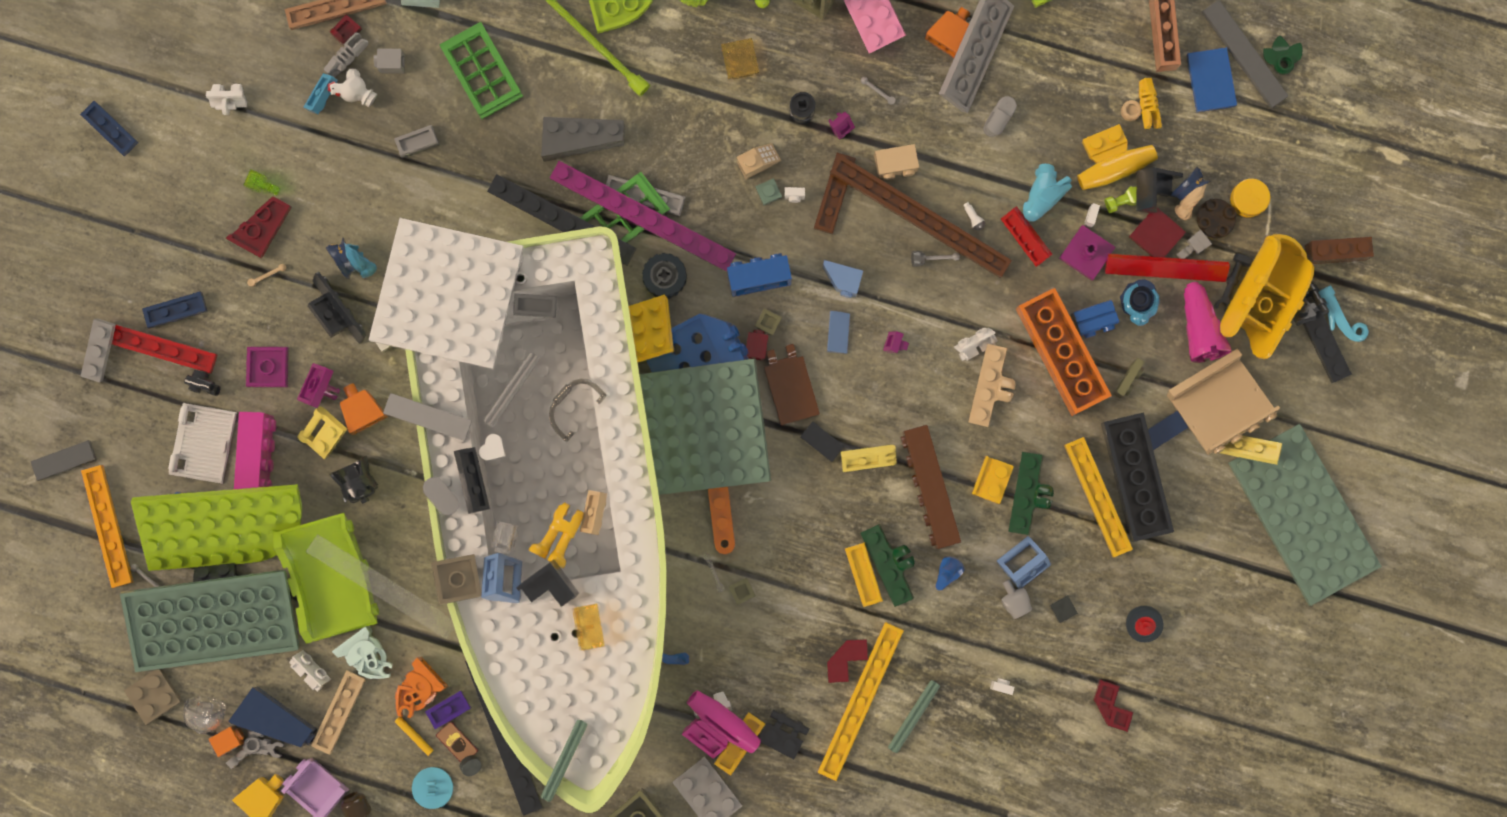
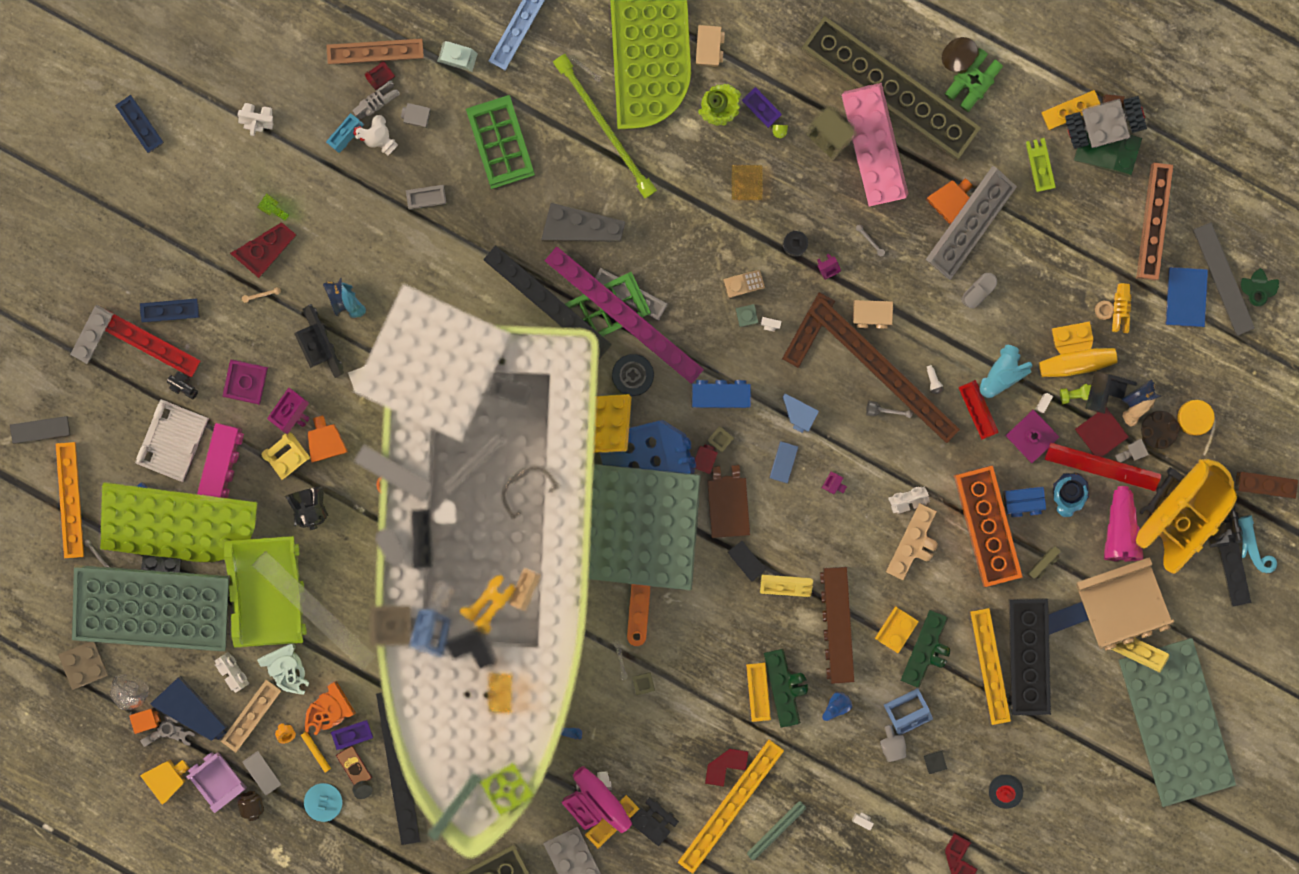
camera: 10 degrees right, 5 degrees up
none -> light grey slope [242,751,281,796]
none -> light orange tile [275,723,296,744]
none -> lime piece [480,762,534,817]

